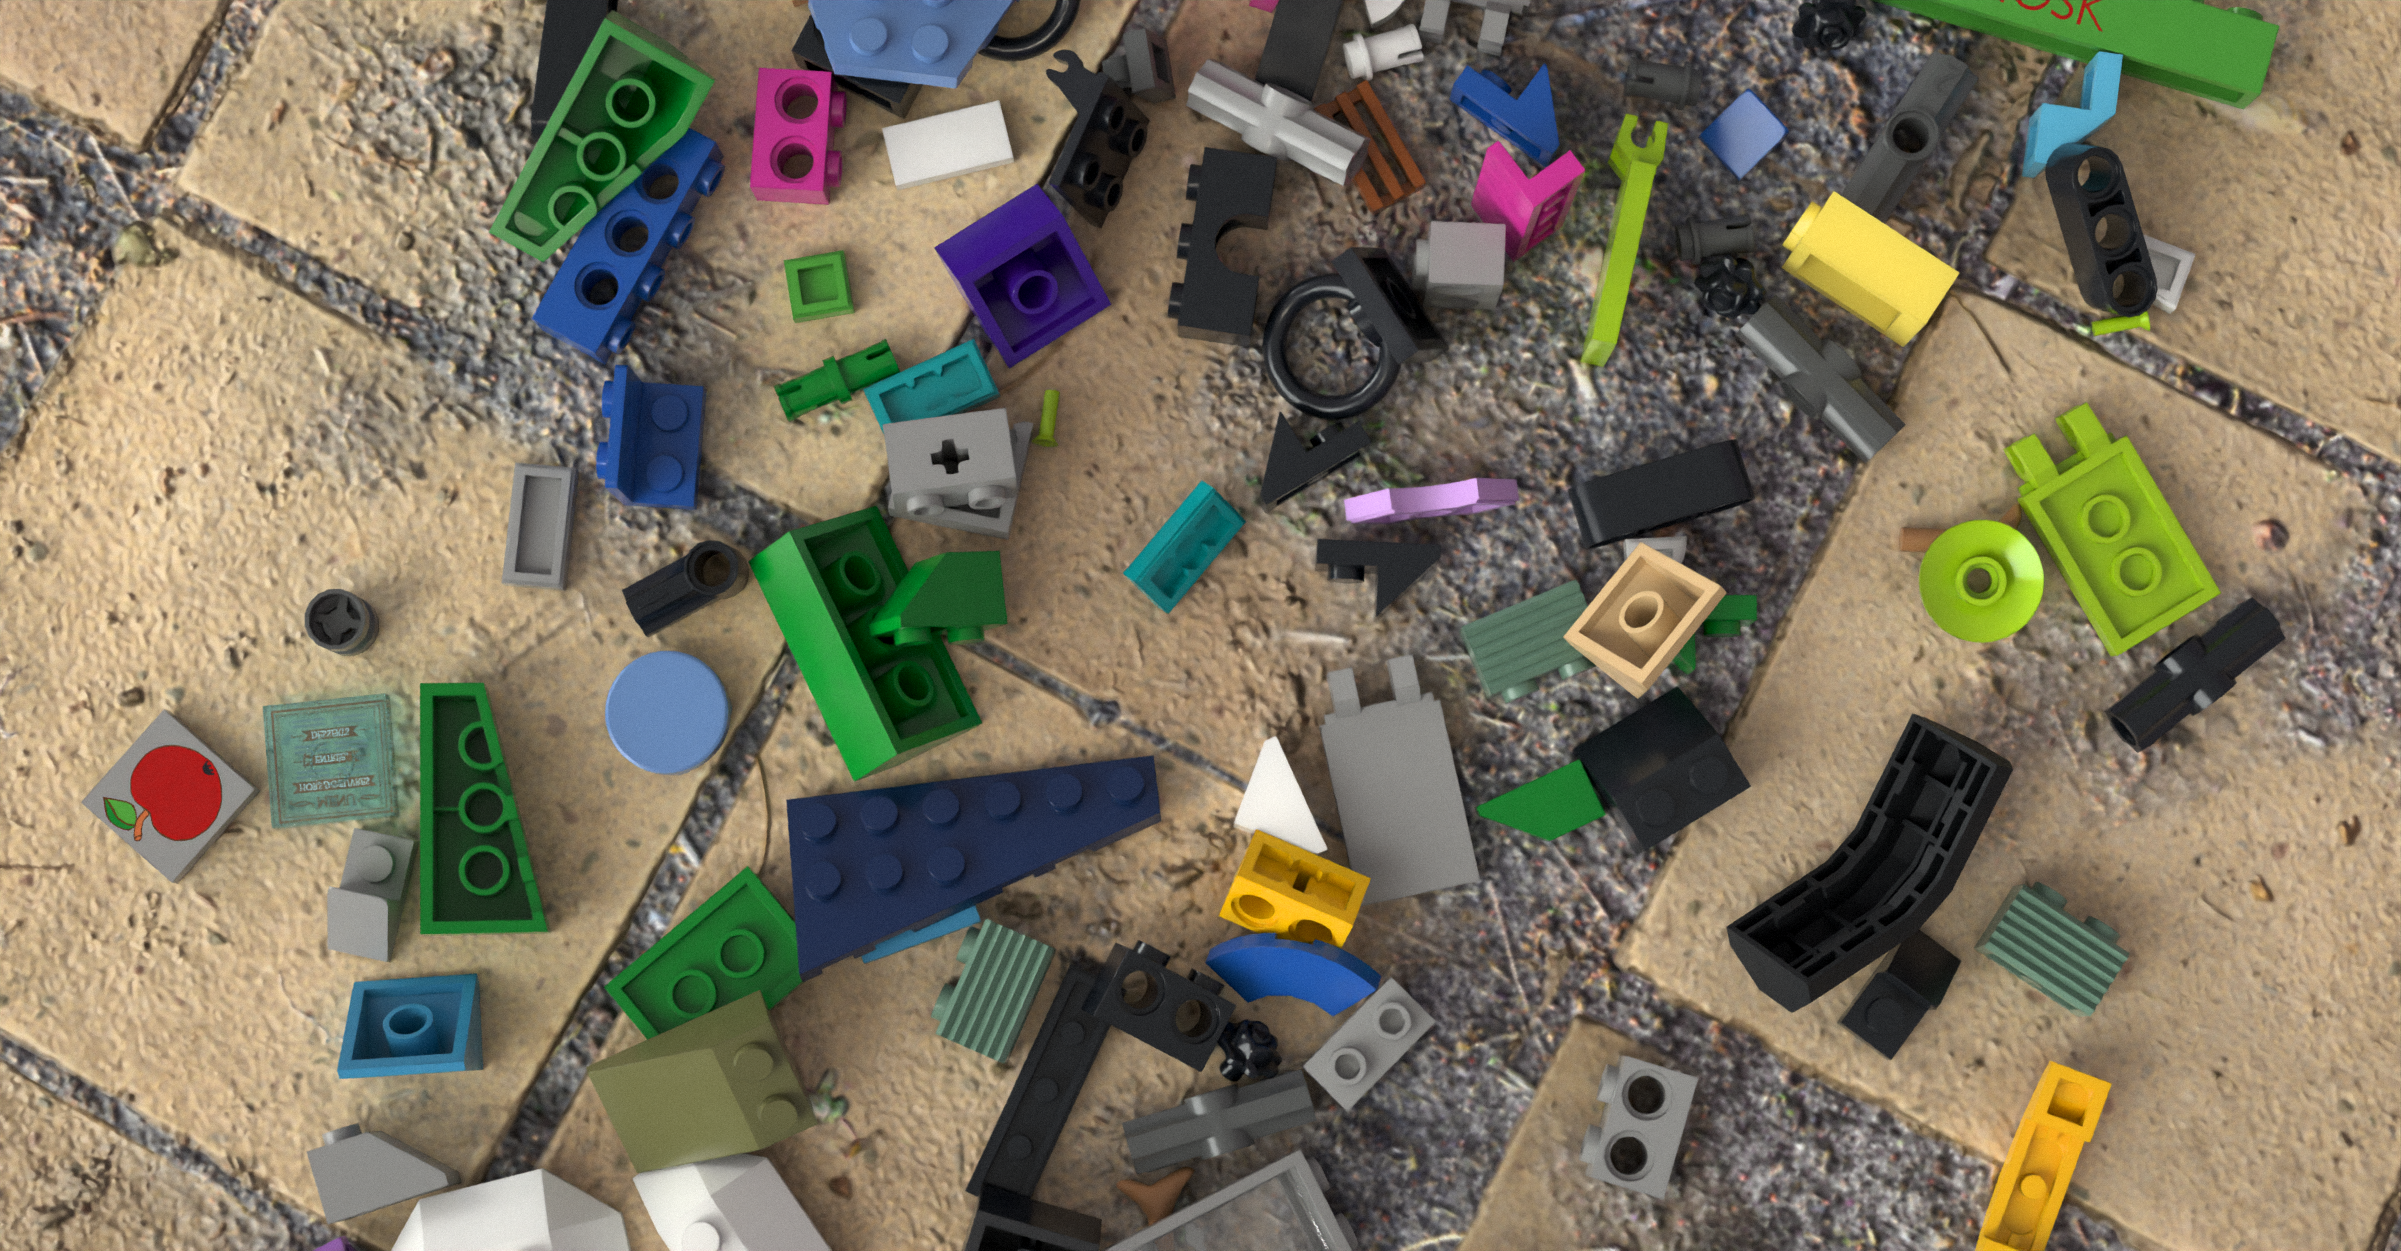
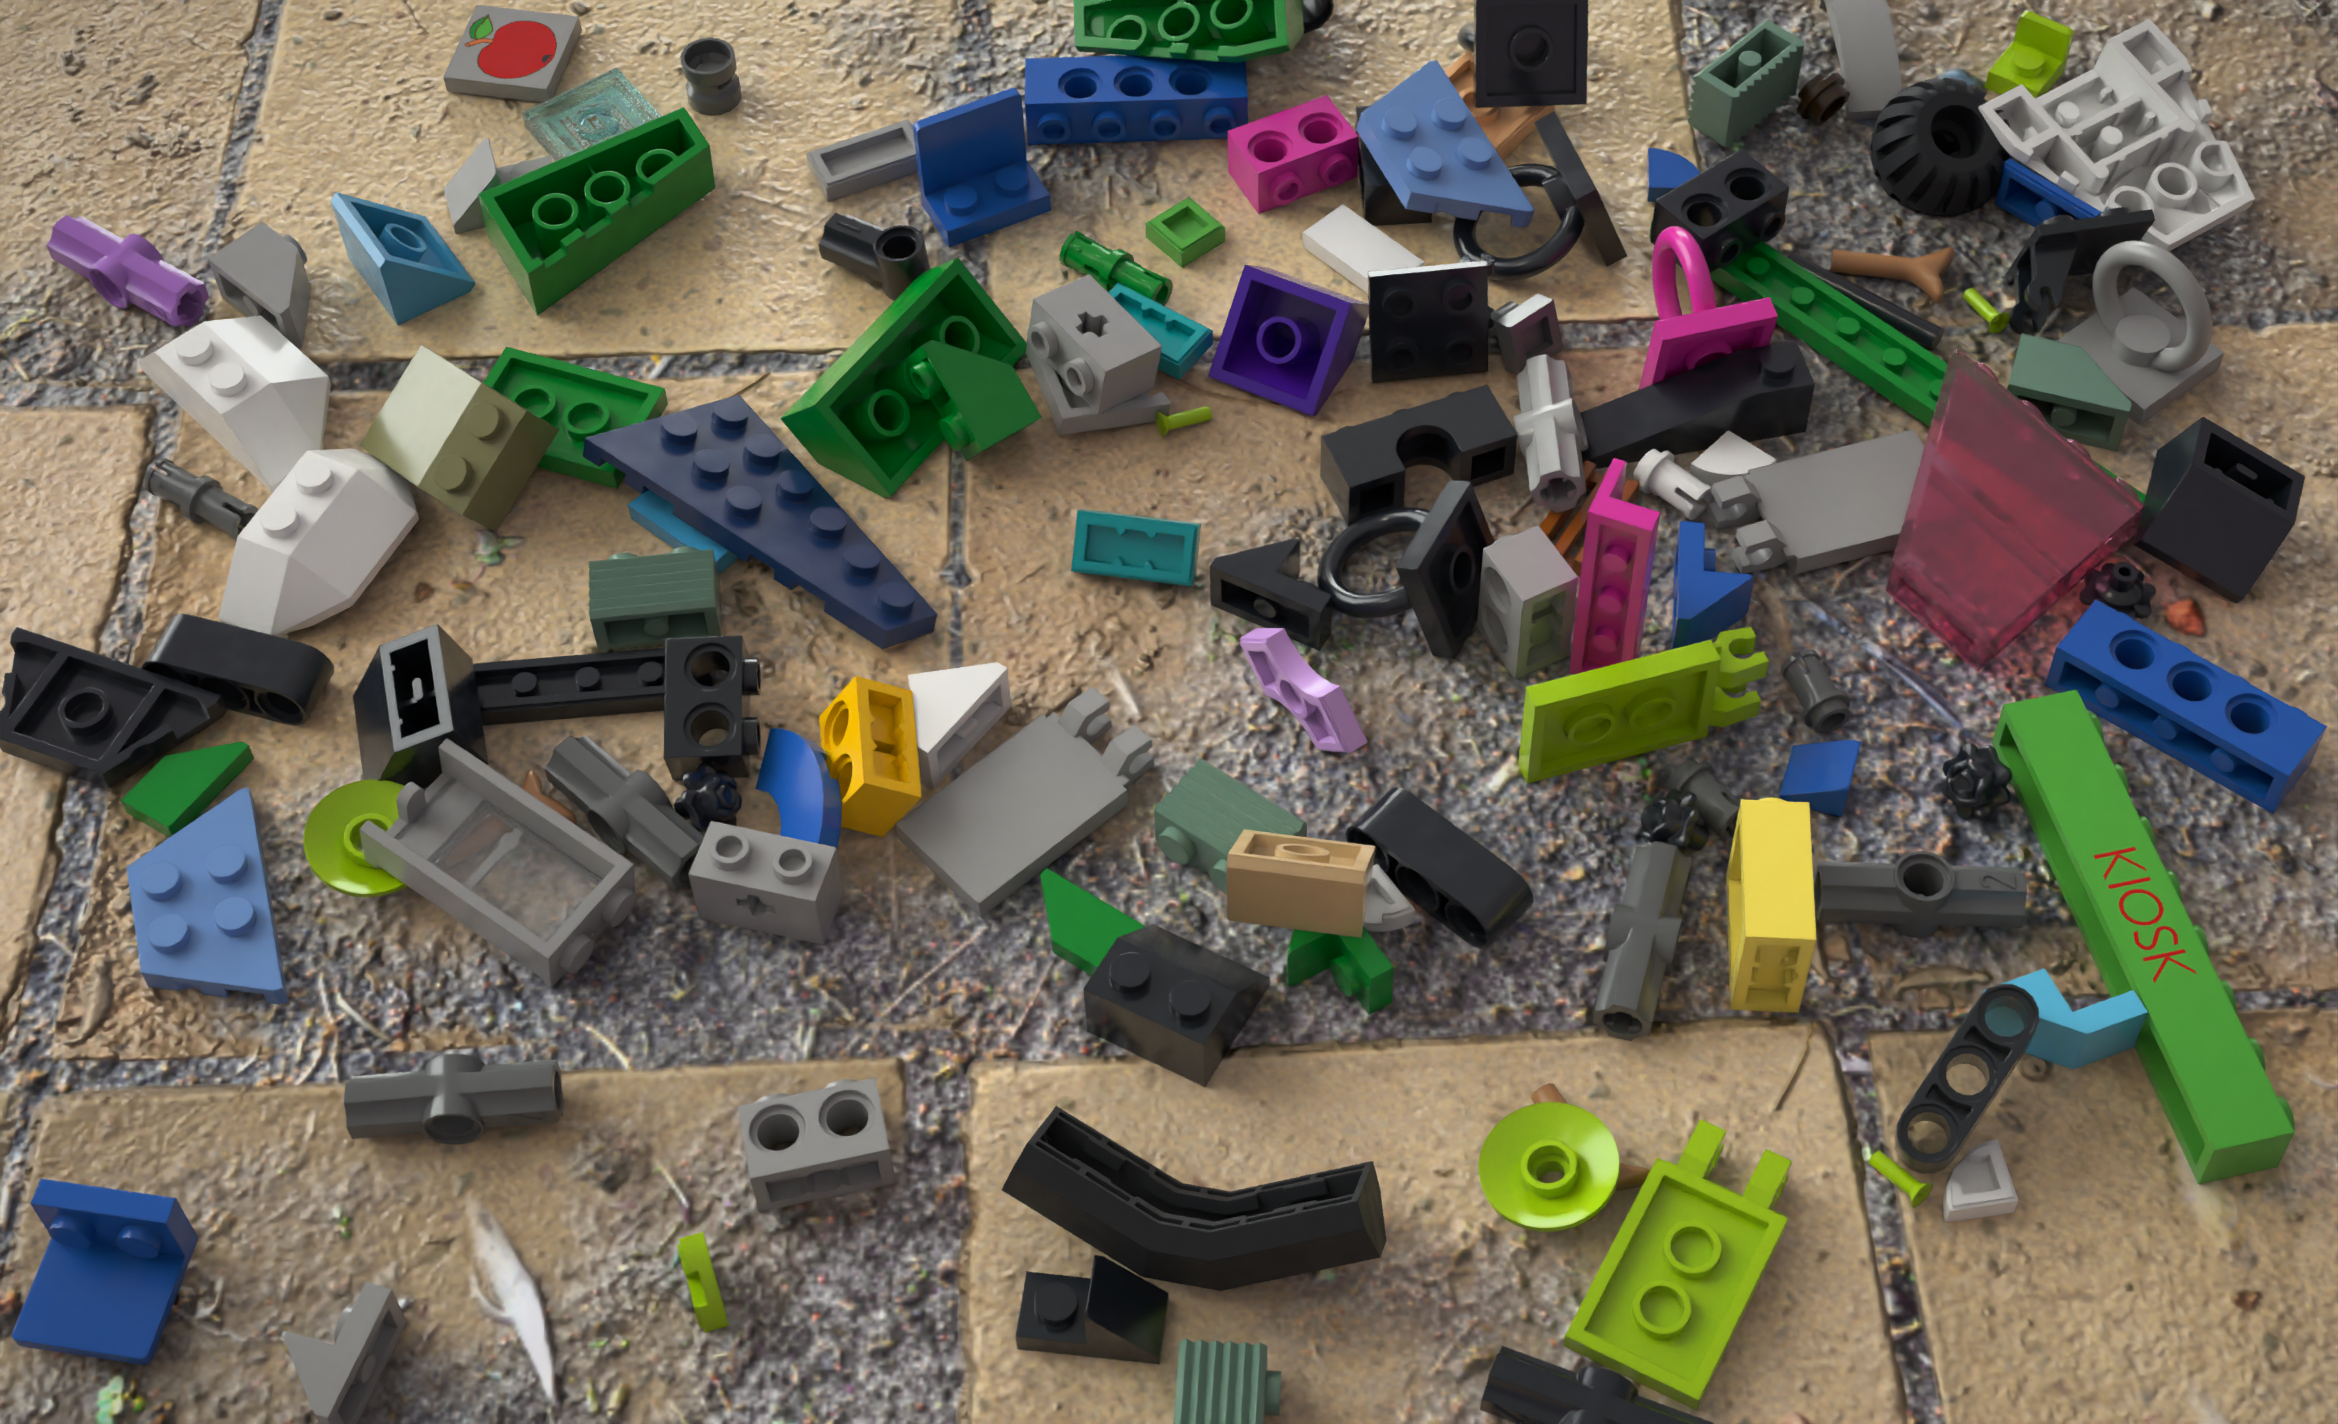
camera: 60 degrees right, 30 degrees down
medium blue tile [605,651,732,775] -> none
black slope [1315,539,1441,622] -> none

